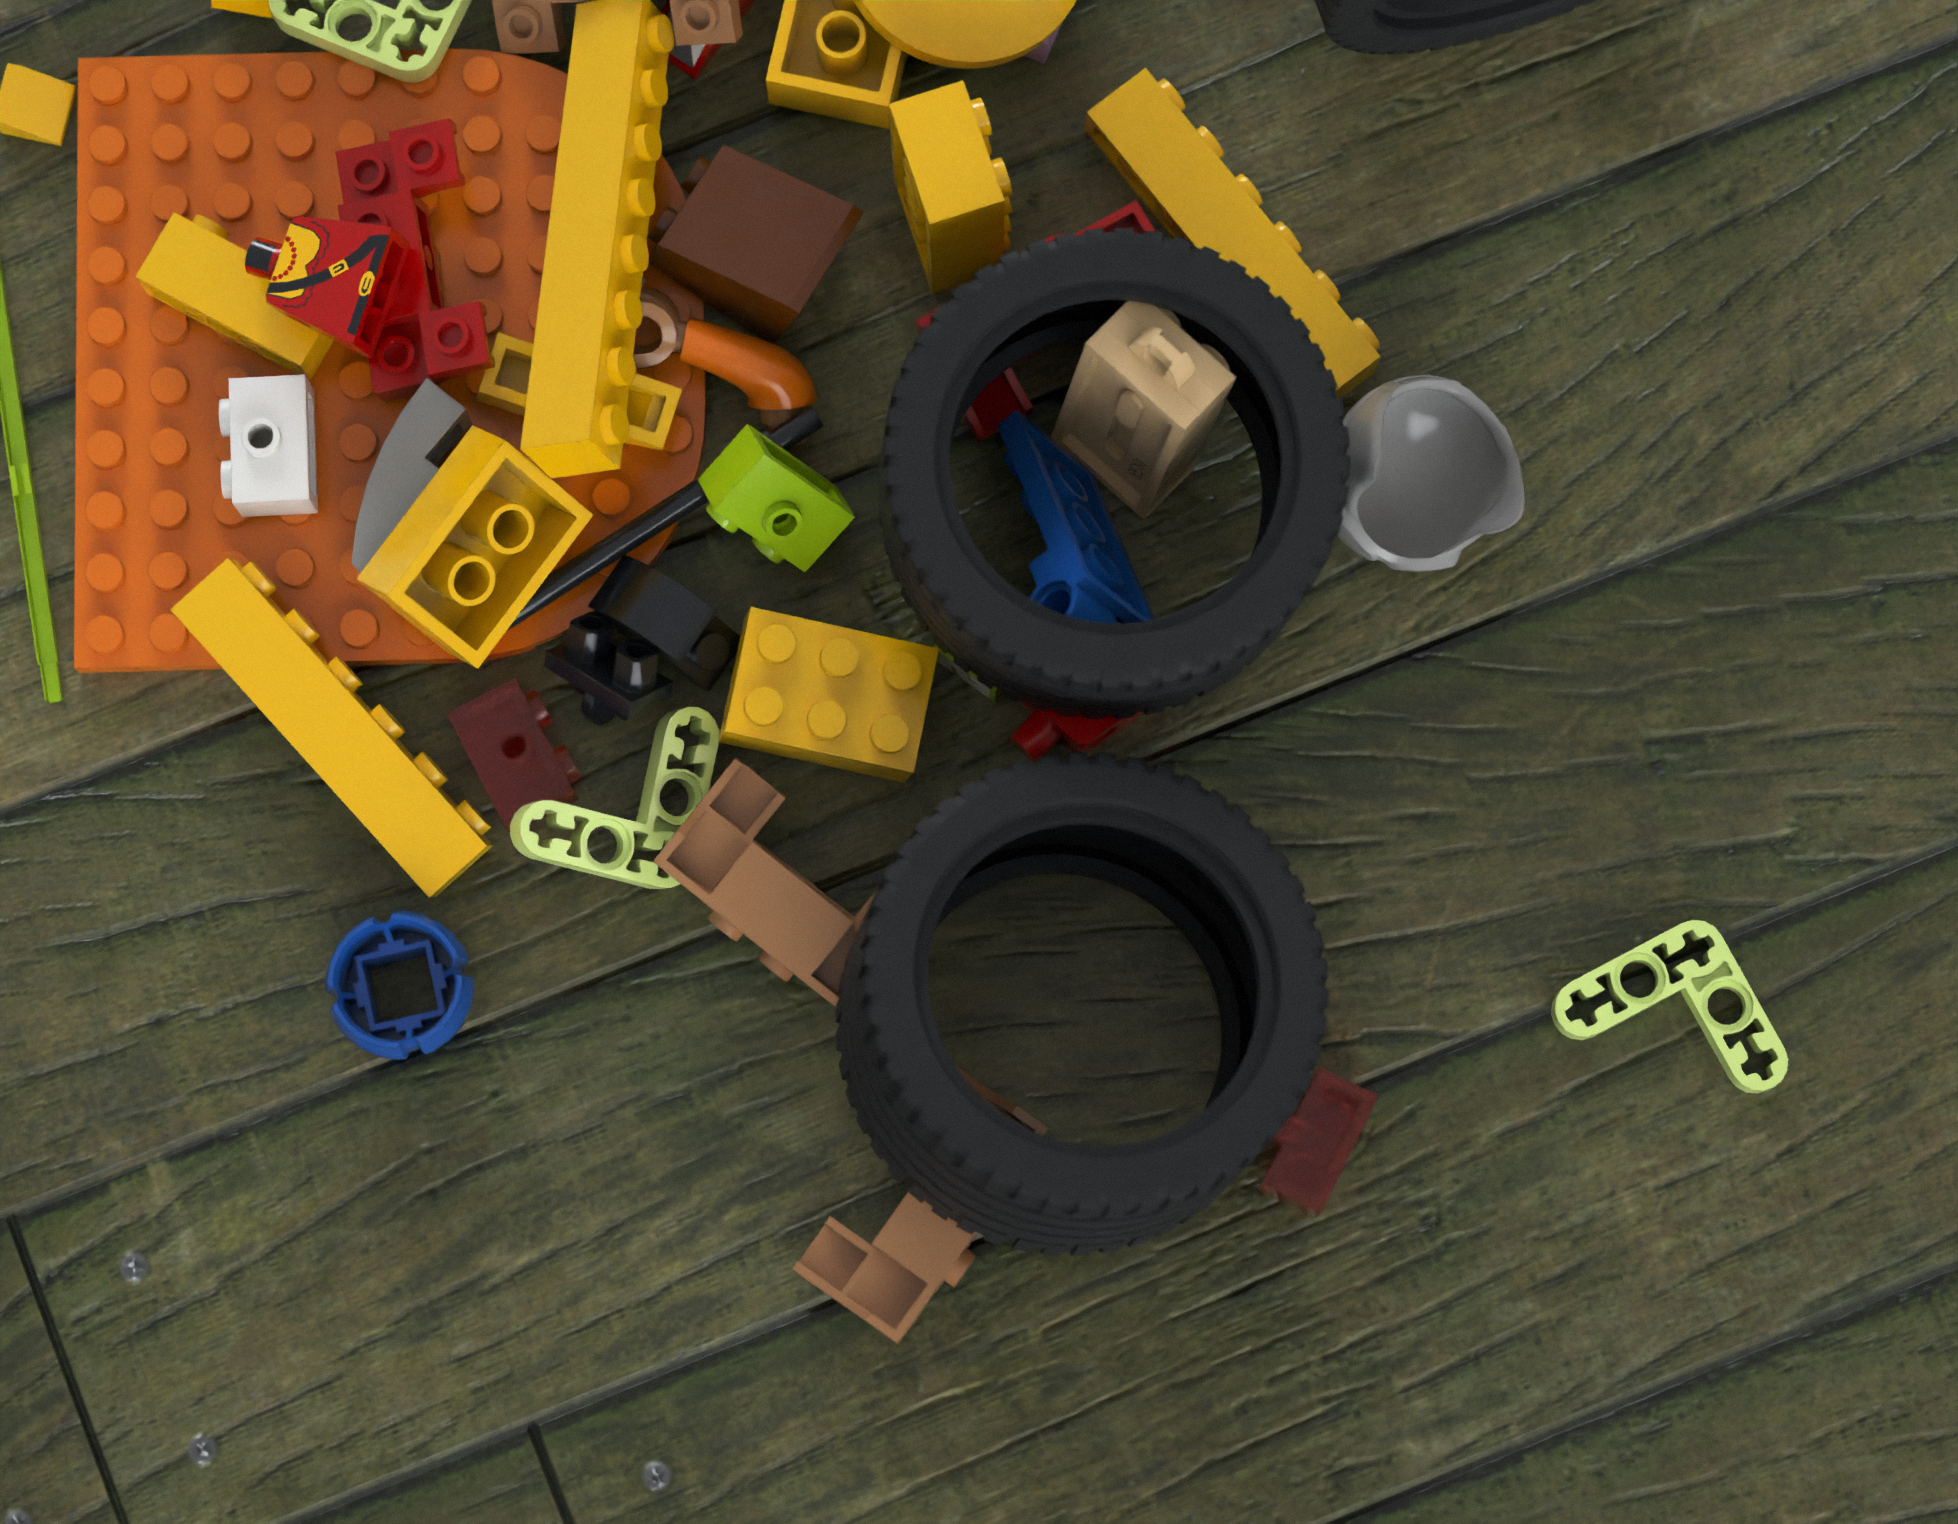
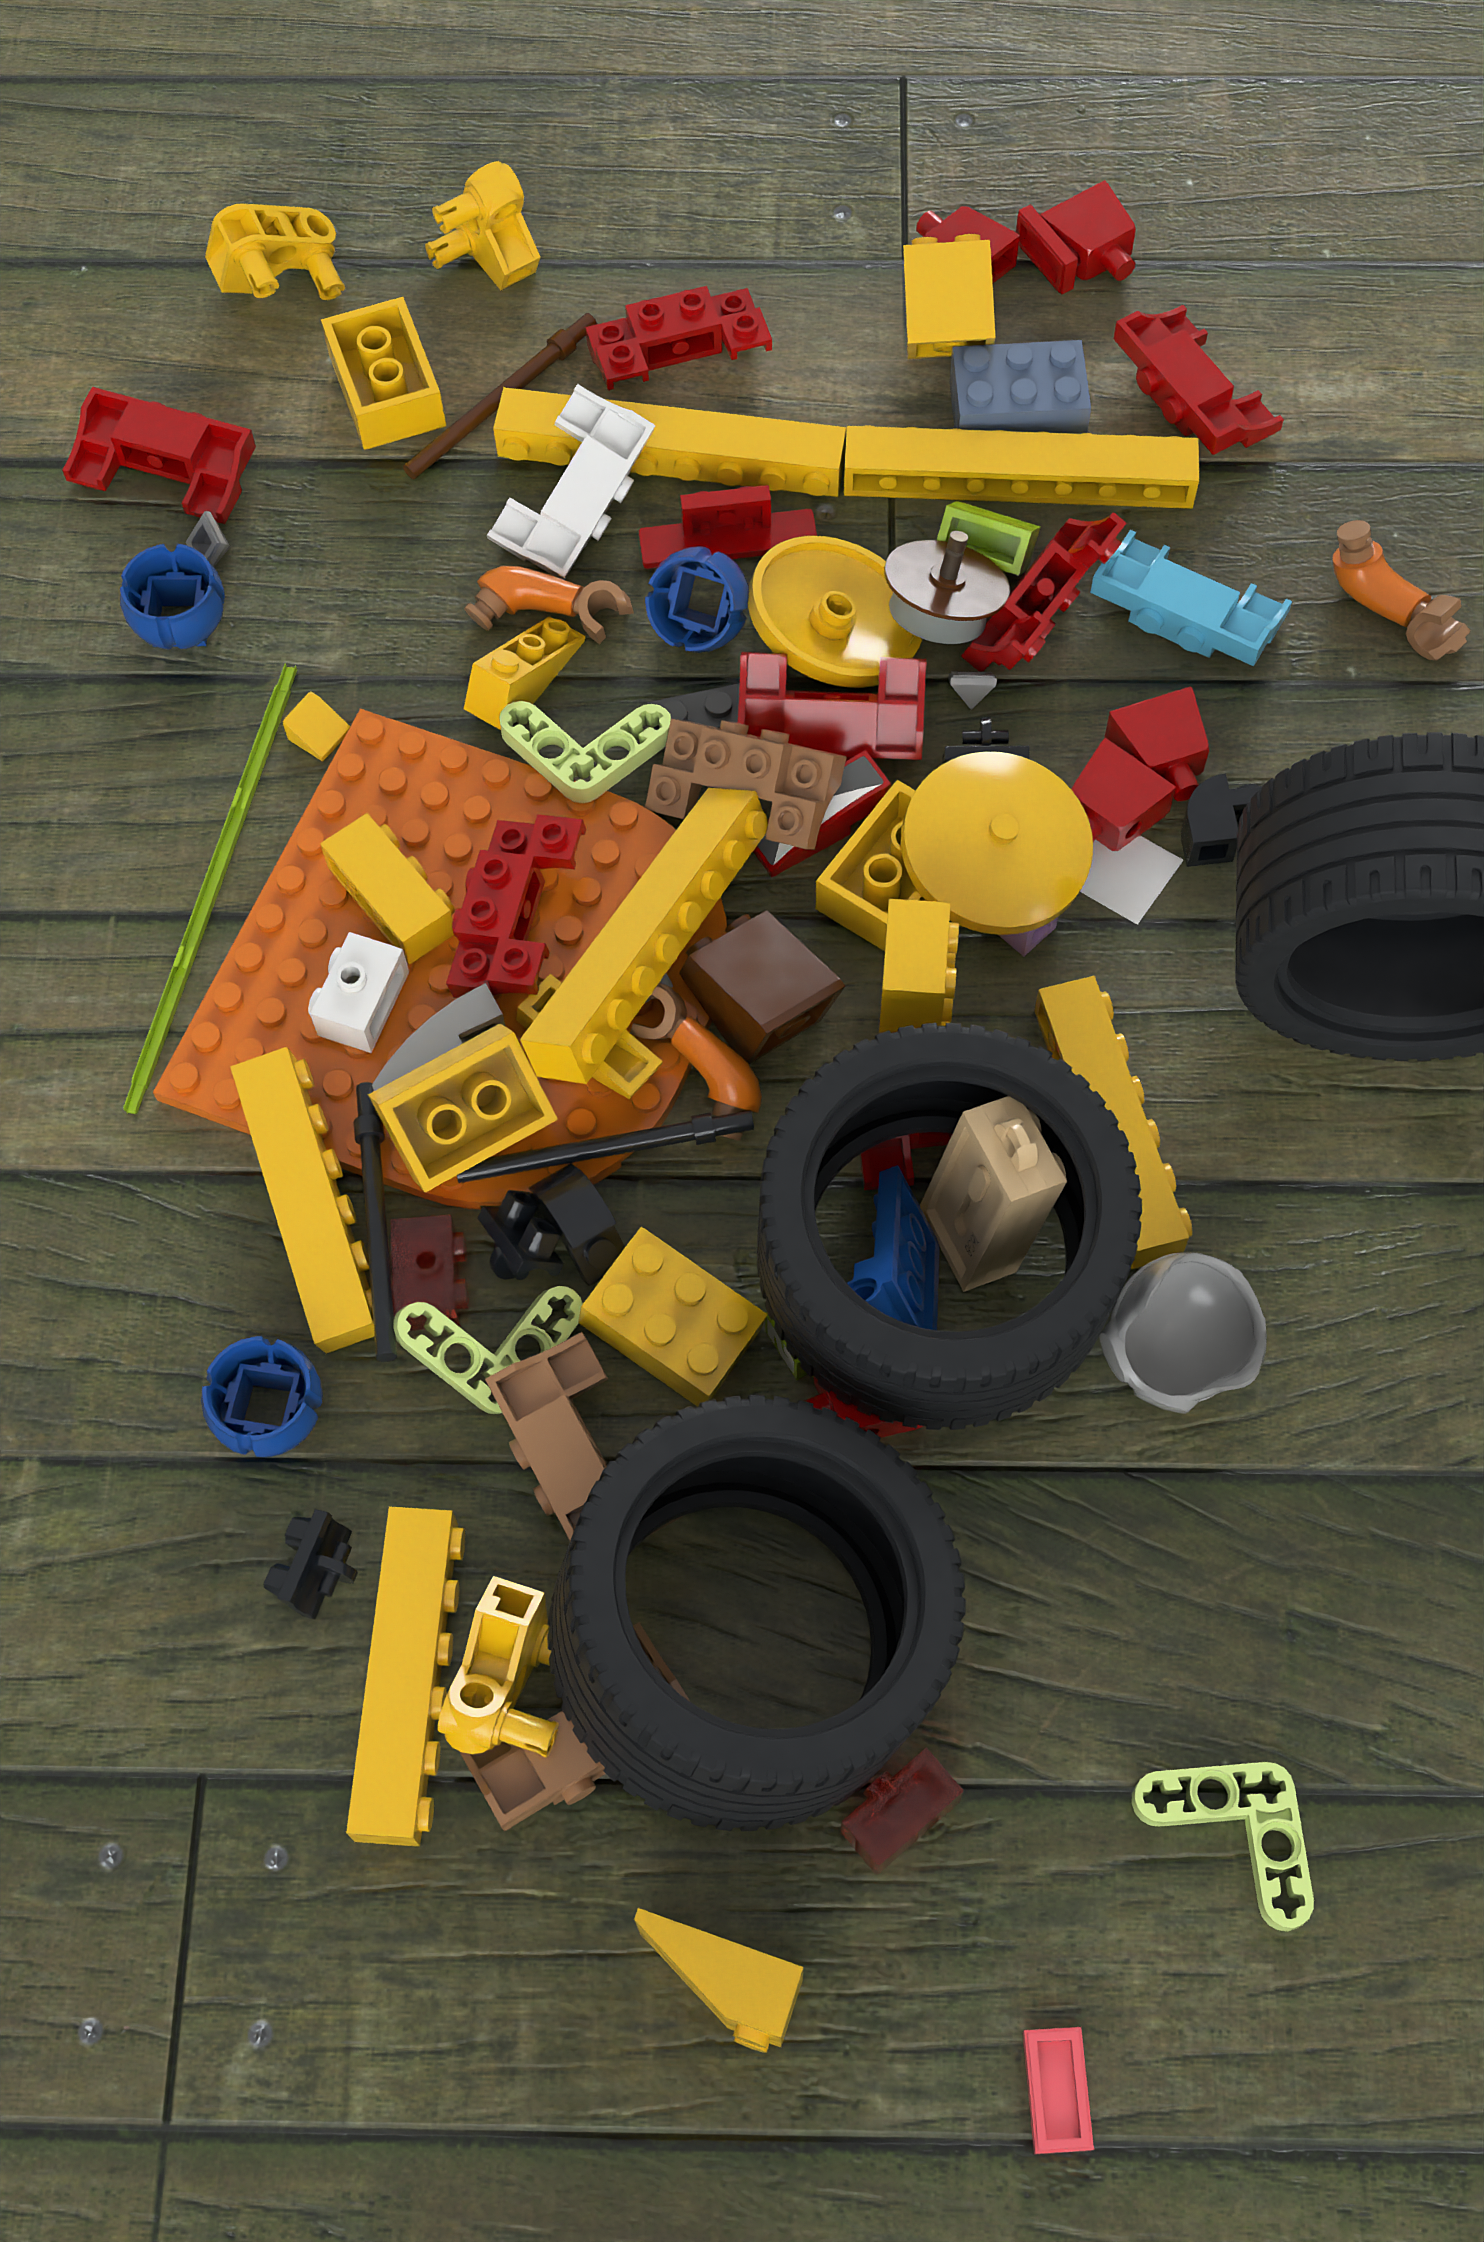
camera: 25 degrees right, 15 degrees down
torso [245,216,411,358] -> none
lime brick [697,424,855,572] -> none
none -> black hips [263,1509,358,1619]
none -> yellow brick [346,1507,465,1847]
none -> black bar [353,1082,397,1362]
none -> yellow piece [438,1576,559,1758]
none -> yellow slope [634,1908,803,2053]
none -> coral tile [1022,2027,1094,2154]

